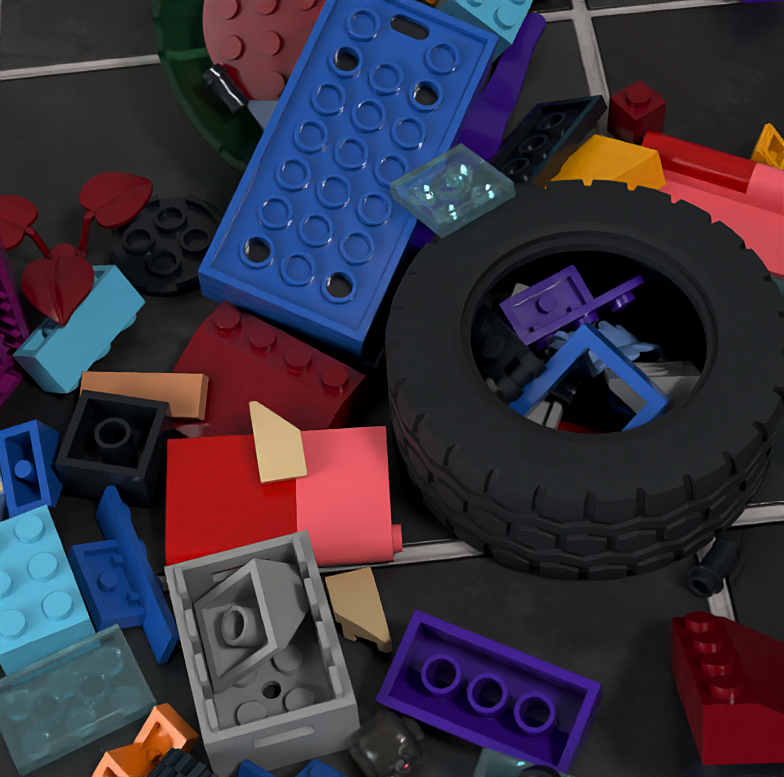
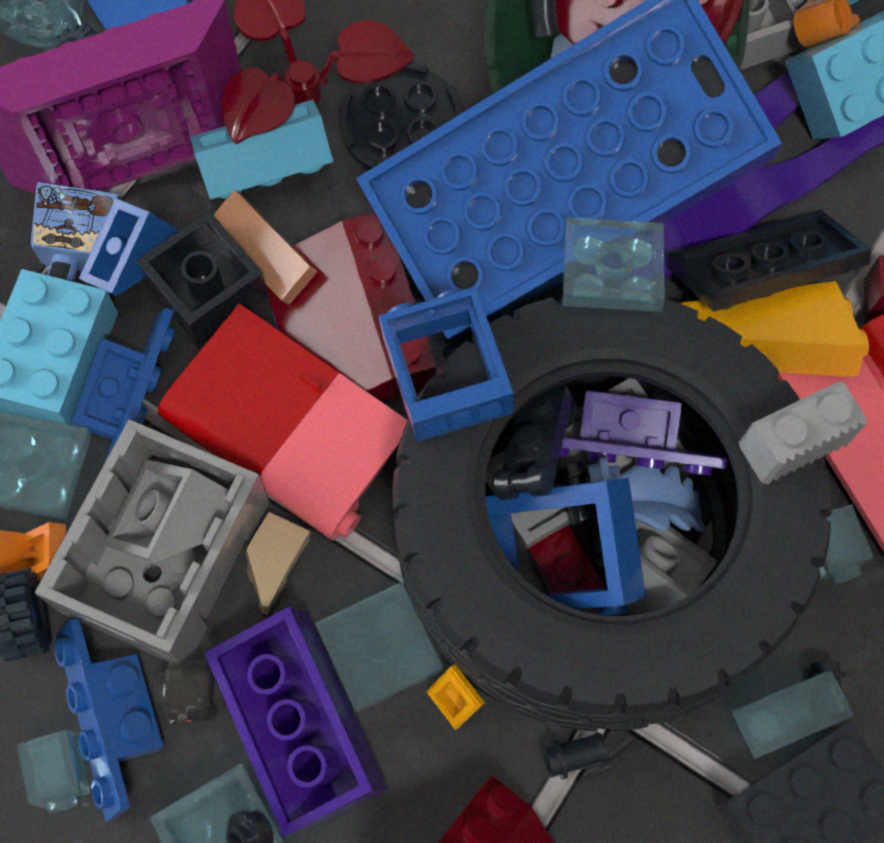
camera: 35 degrees right, 15 degrees up
tan slope [249,401,308,485] -> none
none -> clear light blue plate [315,582,443,713]
none -> blue window [378,287,514,442]
none -> light orange slope [426,664,485,730]
none -> light grey brick [739,381,867,485]

